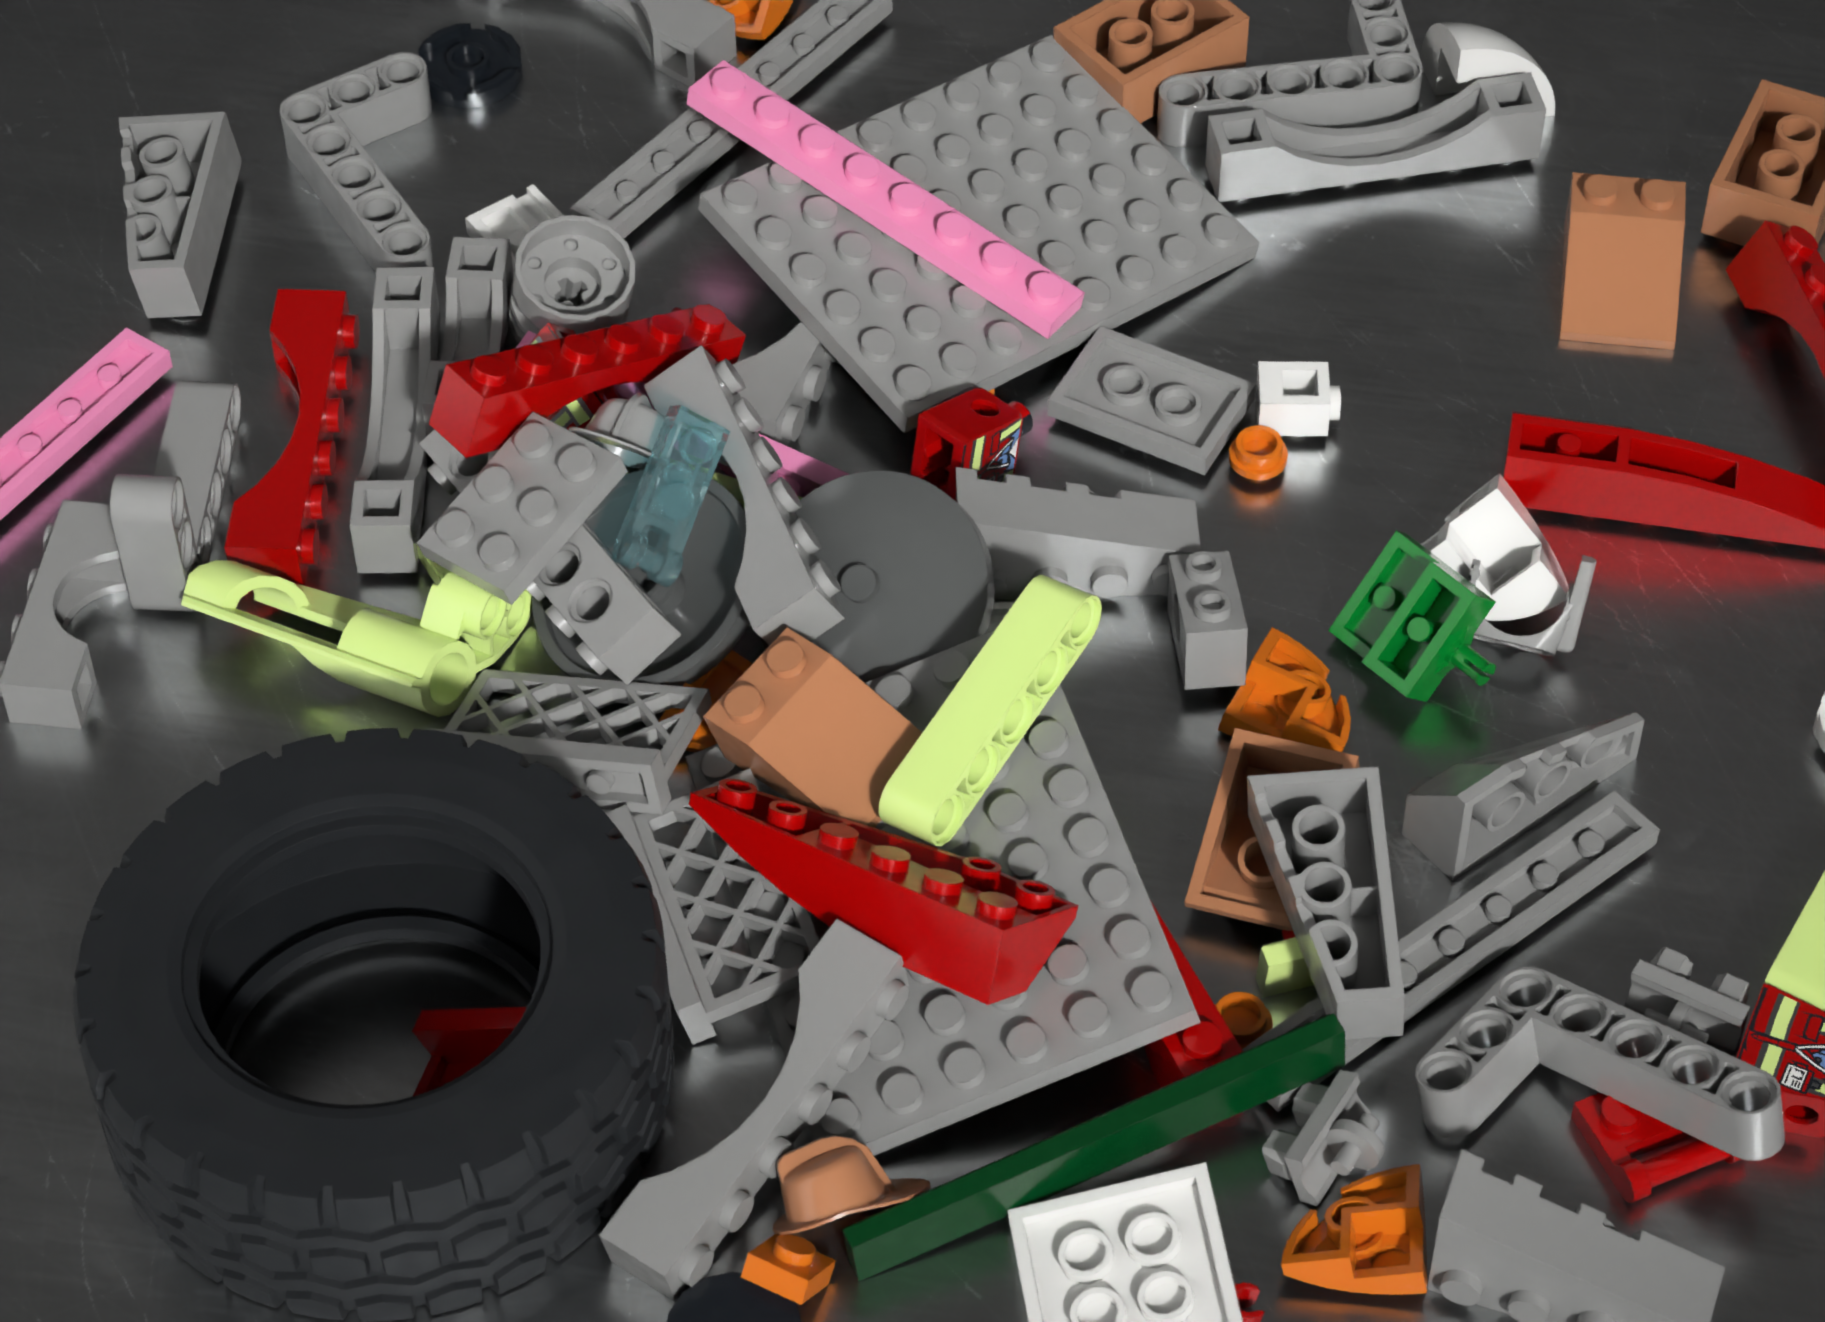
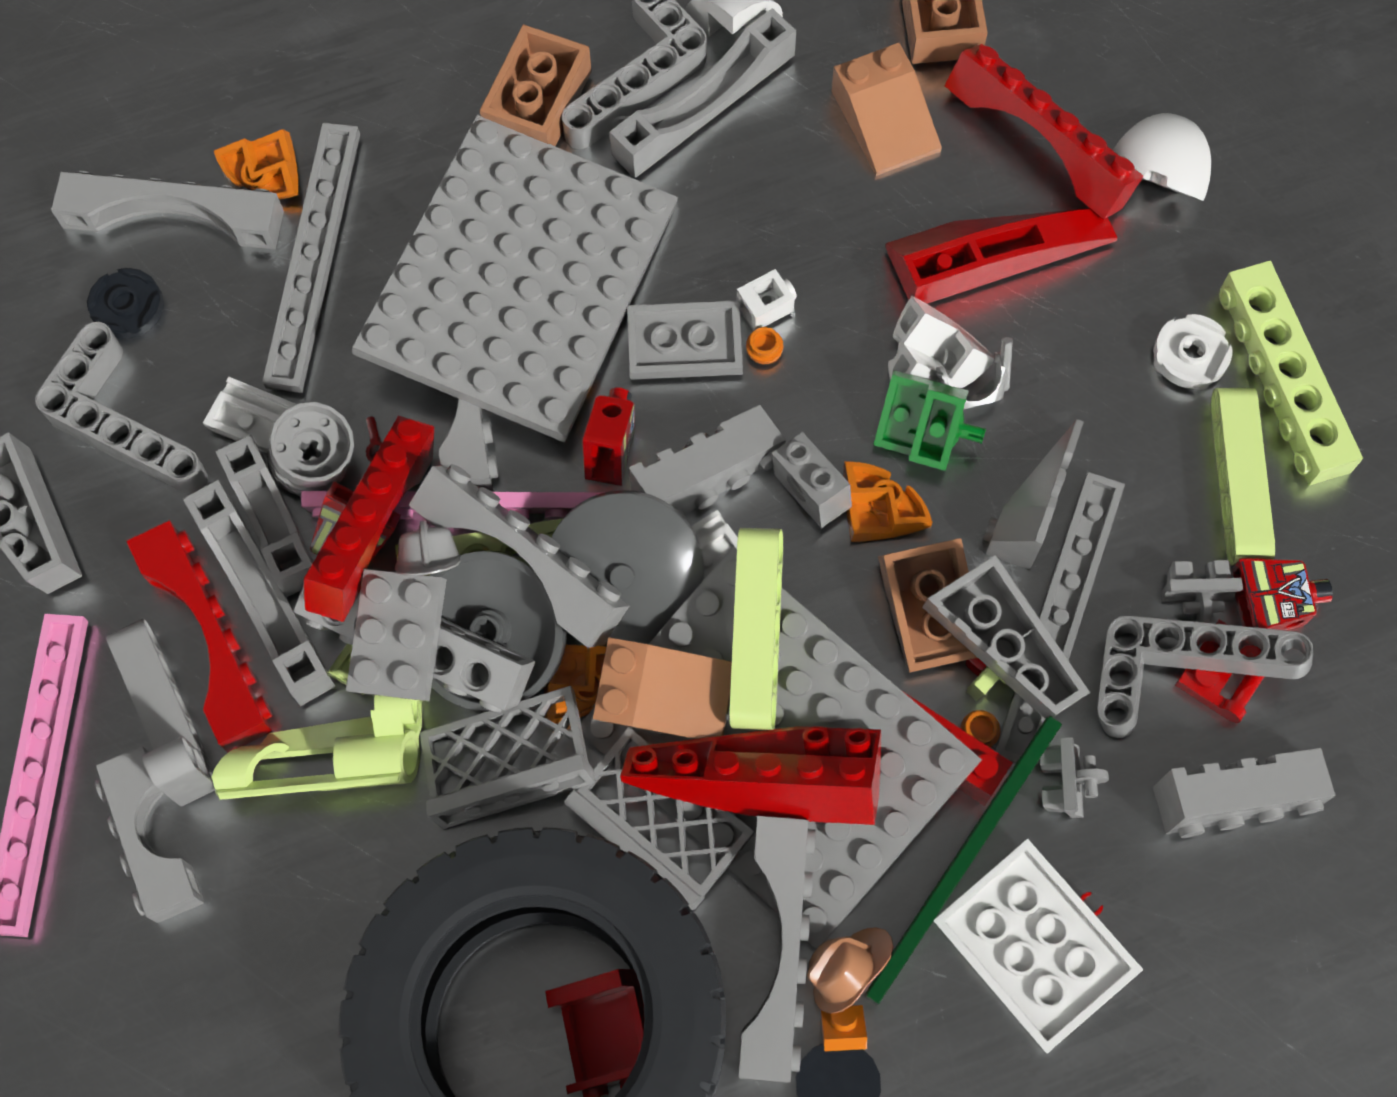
camera: 30 degrees left, 20 degrees up
clear light blue plate [612,405,731,587] -> none
bright pink plate [686,60,1085,339] -> none
orange brick [1281,1164,1427,1295] -> none

